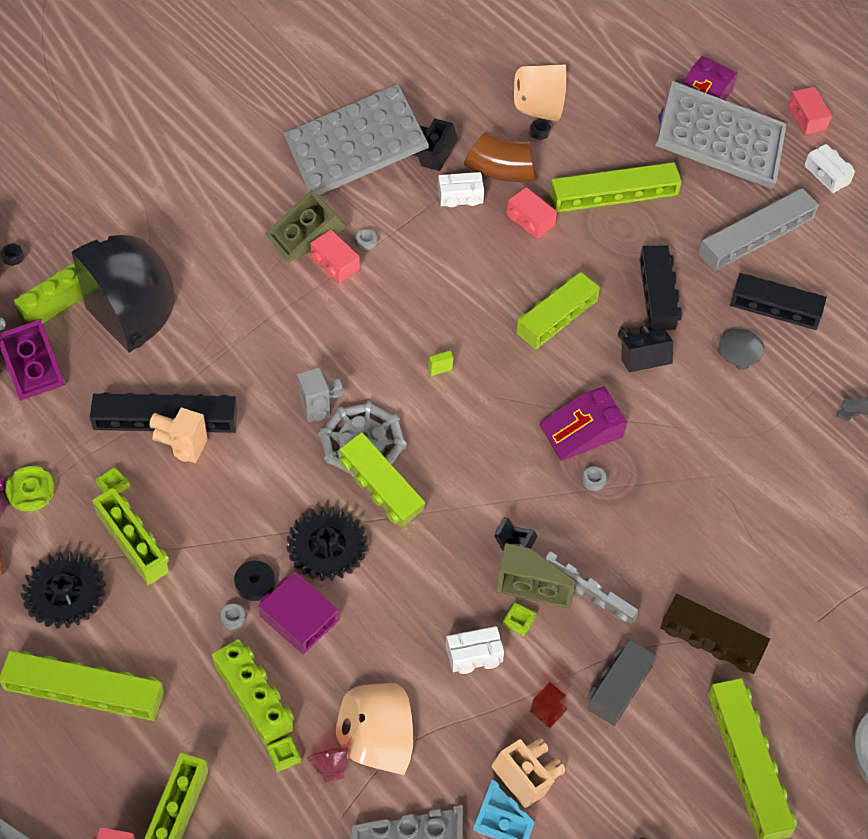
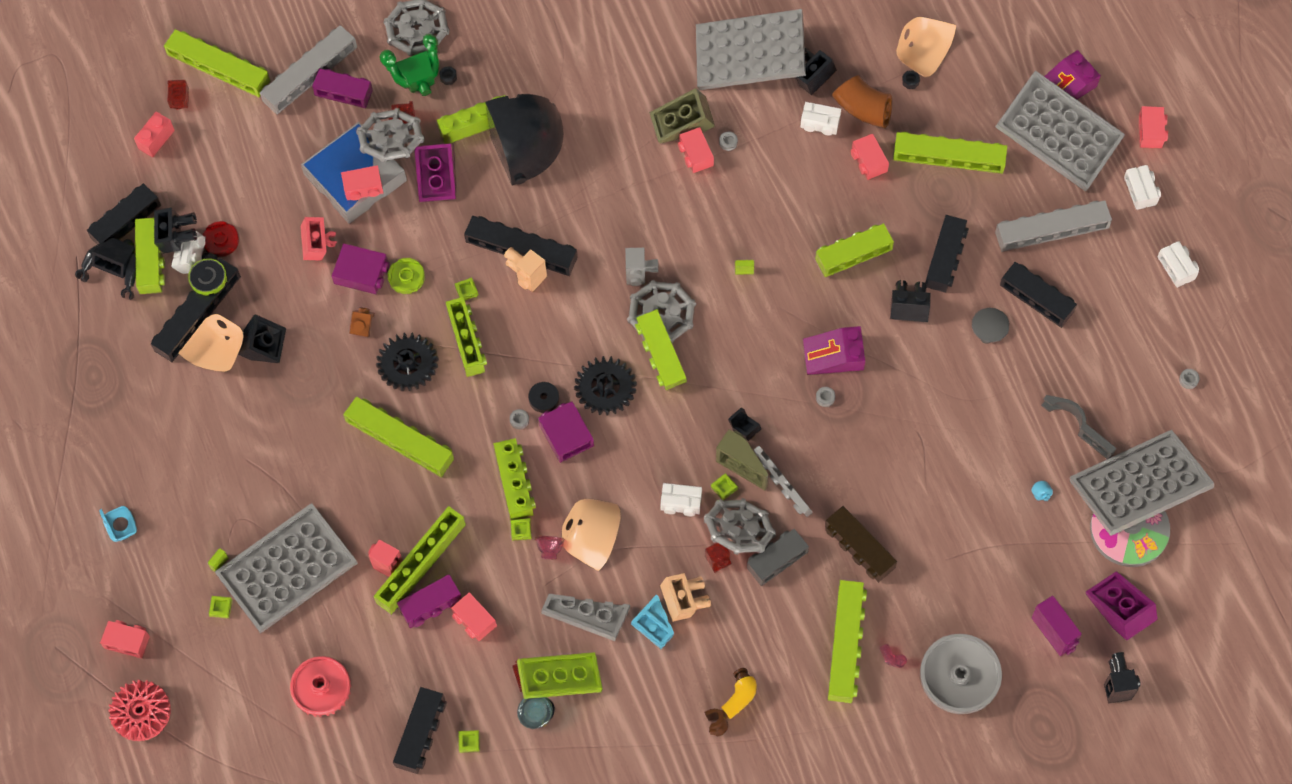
camera: 25 degrees right, 10 degrees up
none -> light grey plate [704,498,776,555]
none -> clear pink arm [879,644,907,668]

